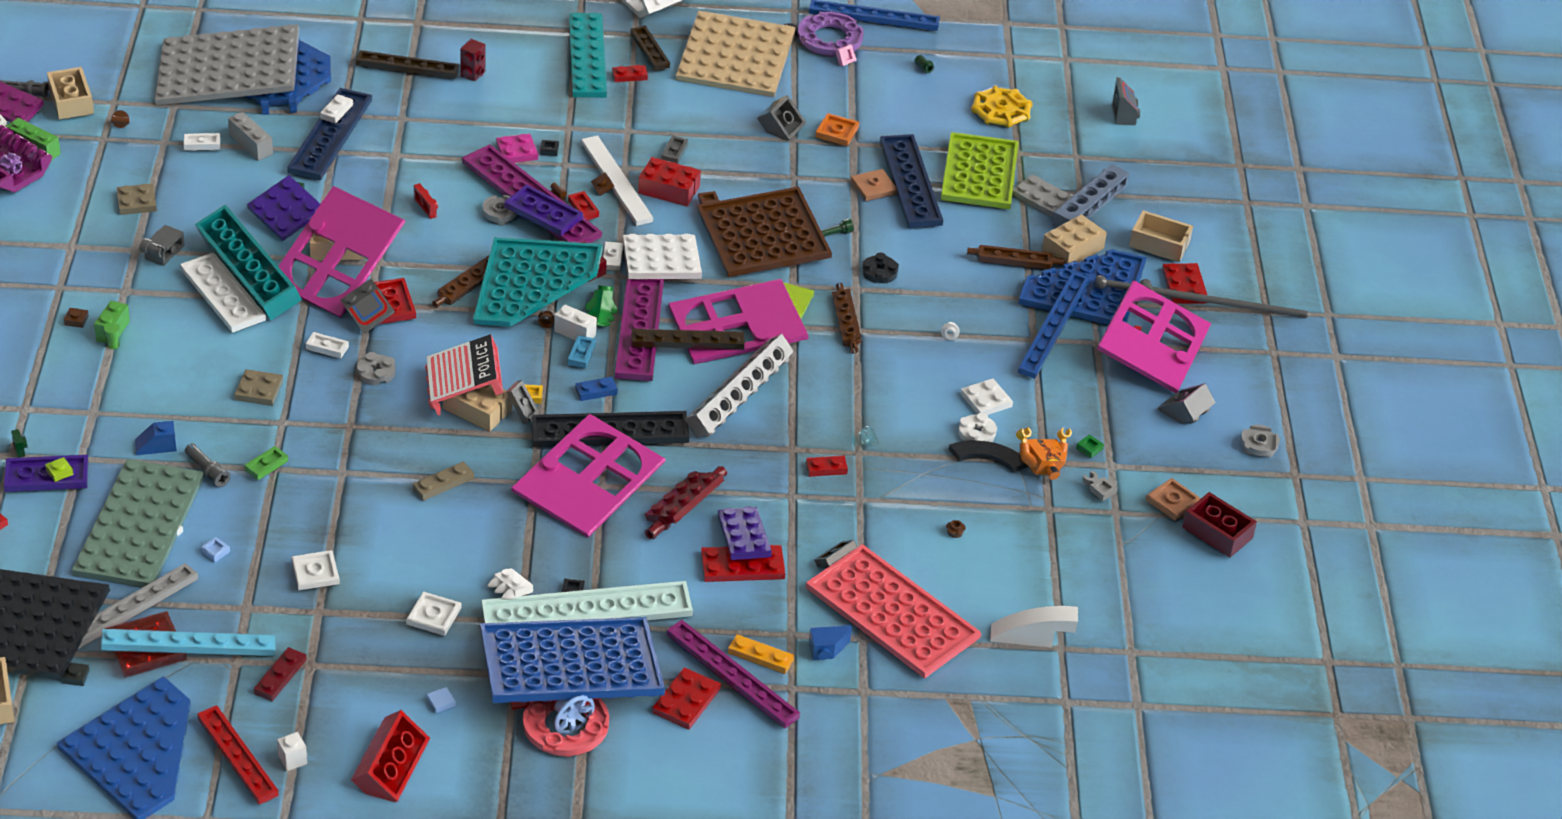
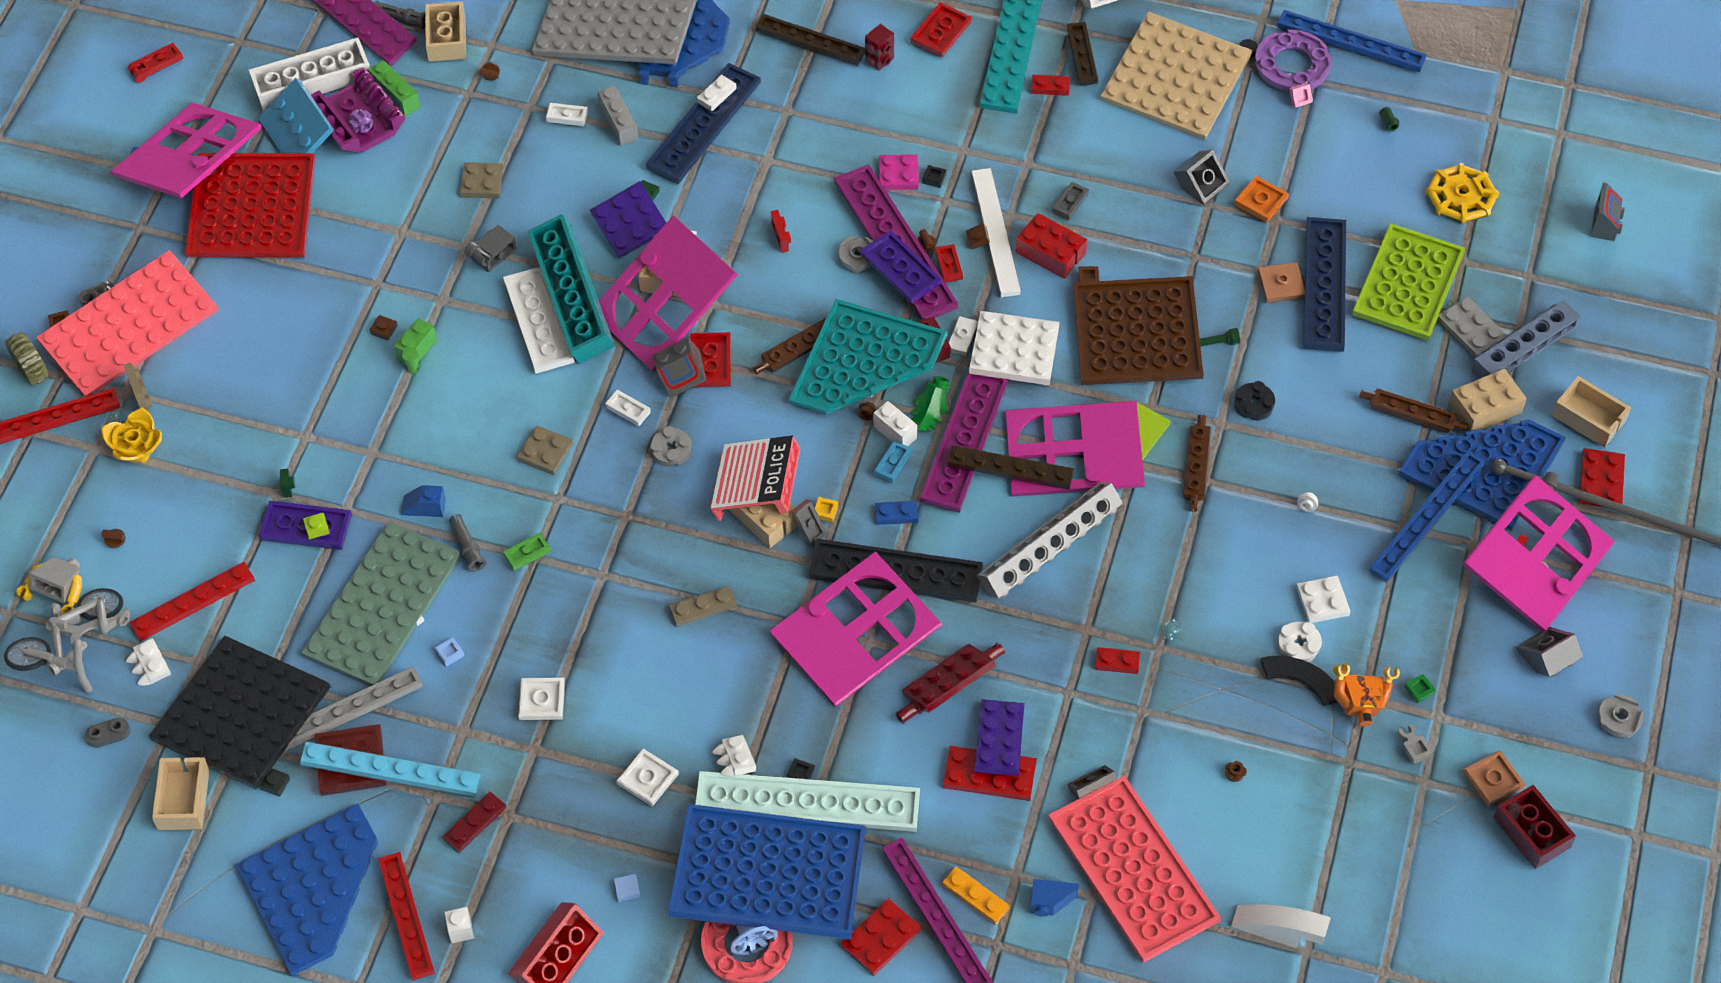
camera: 20 degrees right, 15 degrees up
none -> red plate [910,2,972,58]

